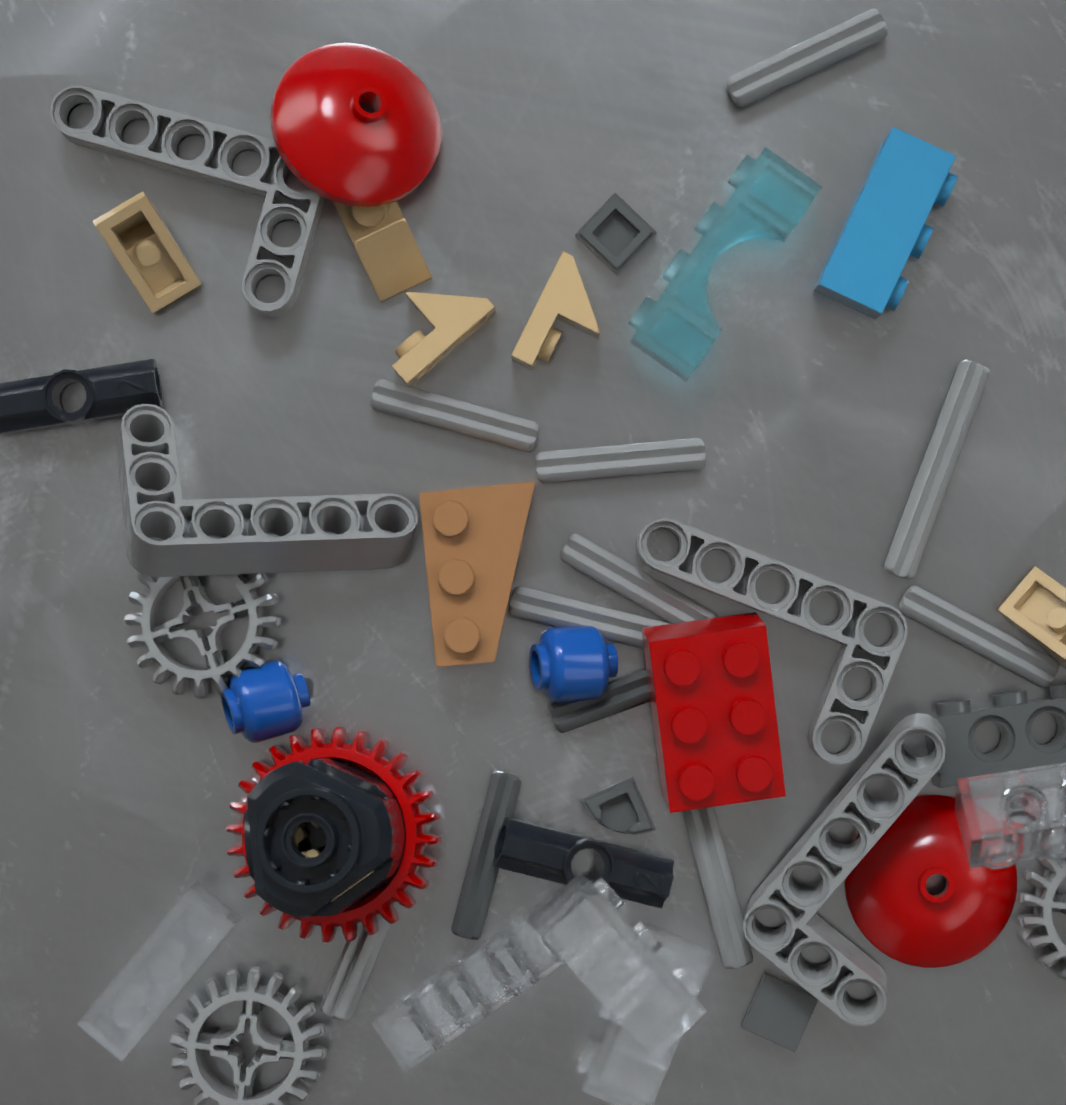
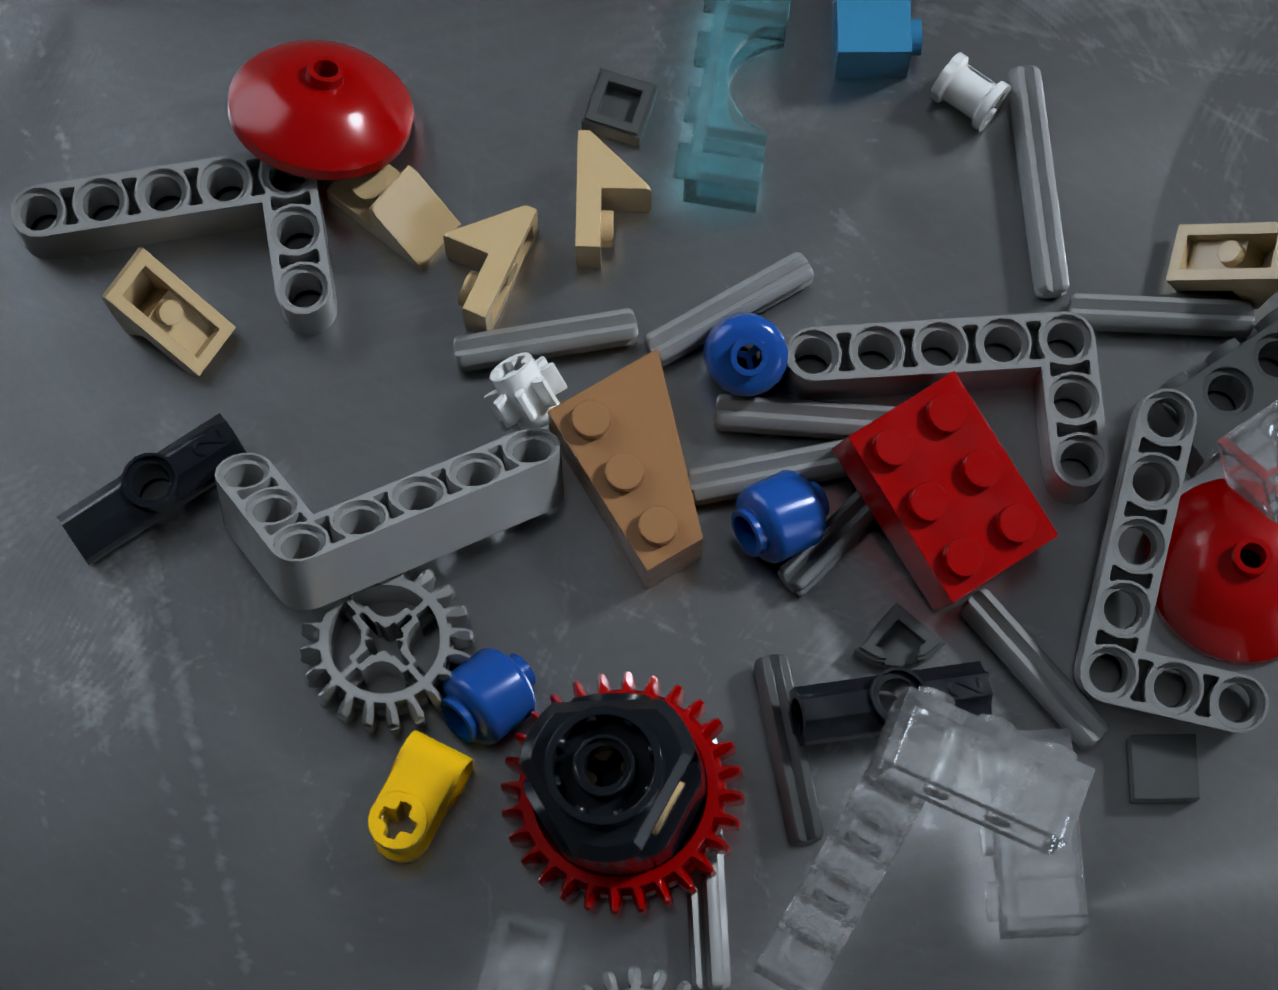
camera: 30 degrees left, 15 degrees down
none -> yellow piece [368,730,475,864]
none -> white gear [484,352,568,430]
none -> blue head [703,312,788,396]
none -> white bush [929,52,1011,132]

